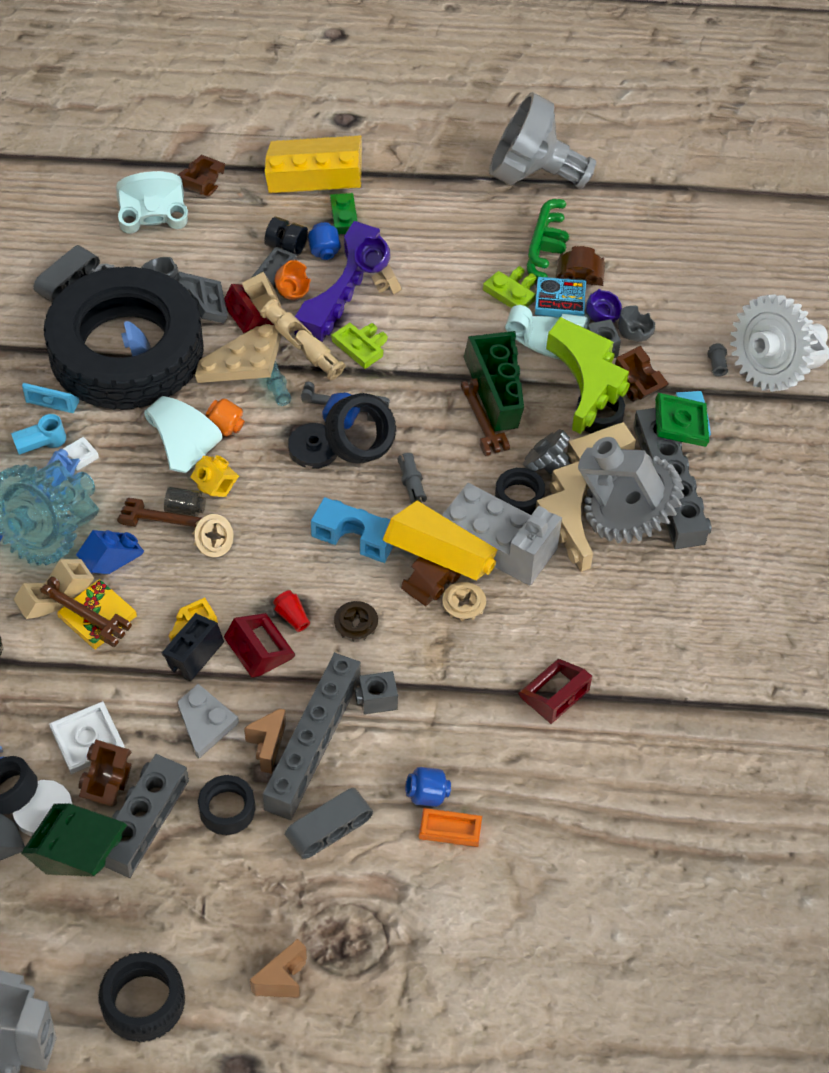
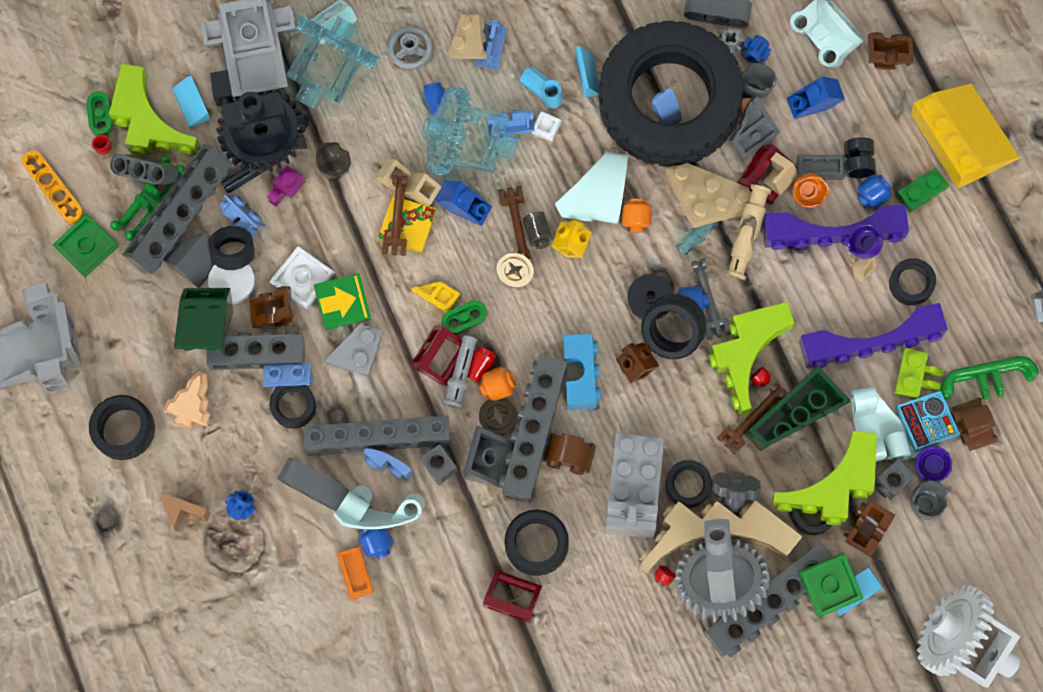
camera: 70 degrees right, 20 degrees up
black hinge [162,613,224,682] -> none
medium nougat slope [244,708,286,774] -> none
lime hinge [331,323,388,369] -> none
yellow slope [383,501,498,581] -> none
dark grey pin [397,453,427,504] -> none
tan gear [442,582,486,622] -> none
dark grey pin [707,343,728,376] -> none
none -> light nougat rock [162,371,210,429]
none -> blue gear [224,490,256,520]
none -> medium blue hinge [262,363,313,388]
none -> green tile [314,273,371,331]
none -> light aqua panel [334,486,425,529]
none -> medium blue slope [363,448,413,481]
none -> light grey pin [441,335,478,409]
none -> green plate [442,300,487,335]
none -> dark grey slope [463,426,513,488]
none -> orange head [479,367,516,401]
none -> dark grey brick [499,355,567,503]
none -> black tyre [504,509,569,576]
none -> reddish brown brick [615,342,659,383]
none -> red hinge [654,565,676,587]
none -> lime arch [708,301,795,416]
none -> blue gear [742,35,771,63]
none -> red hinge [750,366,771,388]
none -> blue slope [787,77,845,119]
none -> dark purple arch [799,303,948,369]
none -> black tyre [889,258,936,305]

